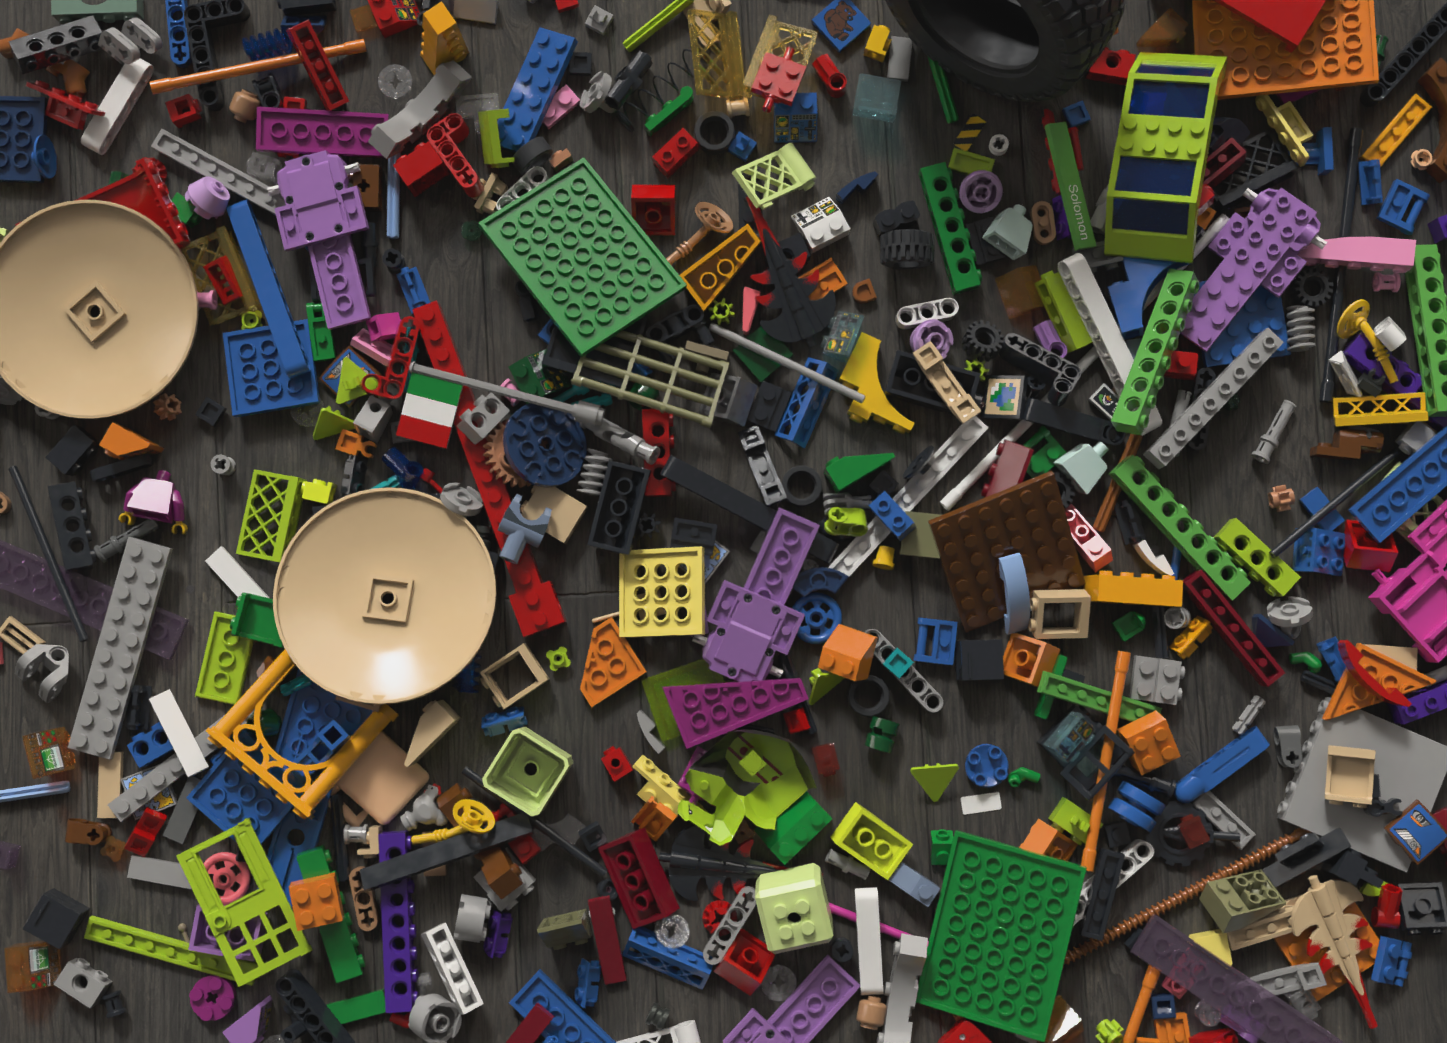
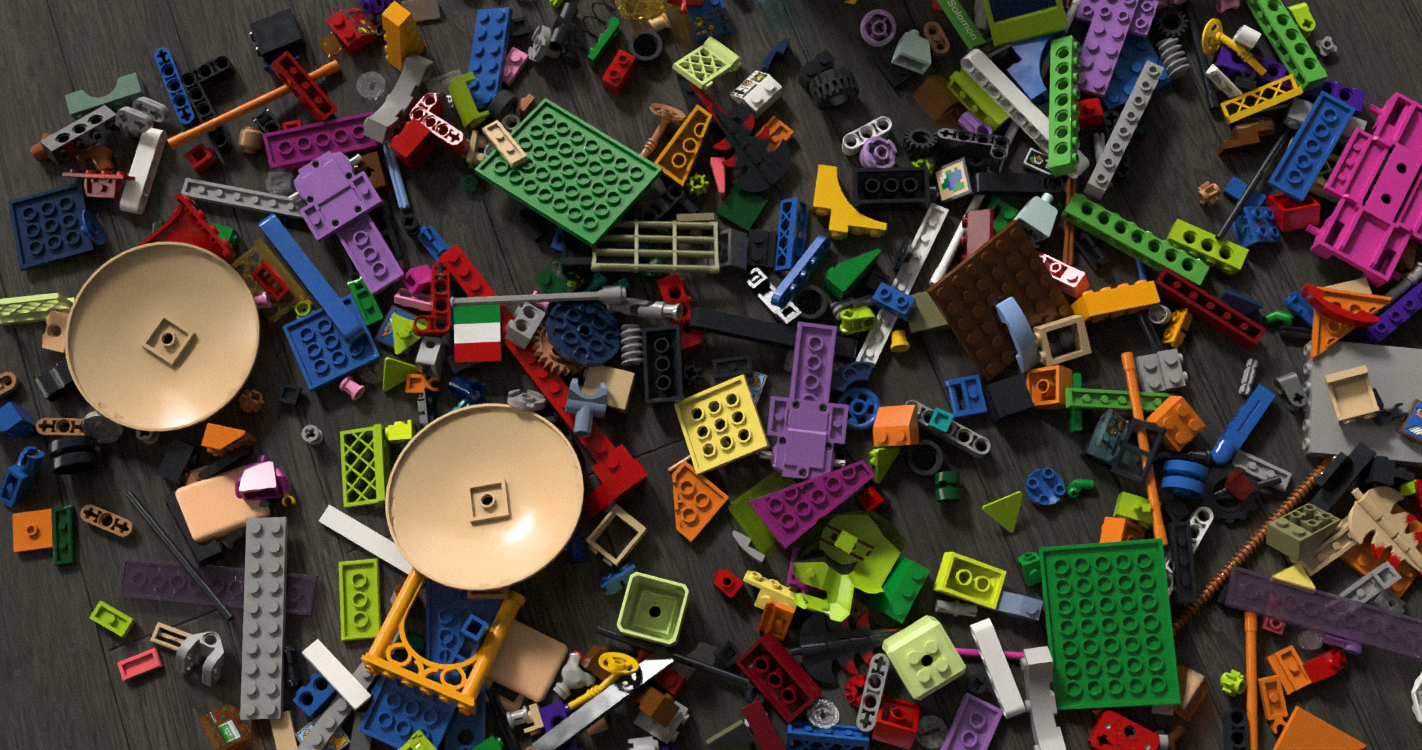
camera: 15 degrees left, 10 degrees down
lavender cone [185,176,230,219] -> none
green panel [230,592,284,647] -> none
clear blue piece [242,26,293,62] -> none
teal axle [280,674,313,696] -> none
tan slope [404,700,461,767] -> none
red hand [421,468,443,494] -> none
lime plate [546,647,571,671] -> none
red slope [631,185,675,235] -> none
light grey piece [709,322,866,403] -> none
blue tile [728,131,757,162] -> none
clear red brick [811,742,840,777] -> none
slope [820,311,865,363] -> none
dark orange tile [852,278,877,304] -> none
medium nougat head [856,995,887,1030] -> none
tan slope [913,341,981,424] -> none
green brick [918,162,982,295] -> none
lime tile [948,148,995,176] -> none
white sticker [961,792,1002,815] -> none
dark purple hinge [1052,195,1072,241] -> none
green plate [1111,611,1146,641] -> none
white slope [1133,540,1174,575] -> none
dark blue slope [1150,993,1176,1019] -> none
light grey pin [1251,400,1297,464] -> none
light grey tile [1267,596,1313,639] -> none
none -> light nougat piece [175,465,270,545]
none -> bright pink bush [339,375,365,400]
none -> tan tile [482,120,528,169]
none -> red slope [583,459,649,520]
none -> blue beam [771,235,831,307]

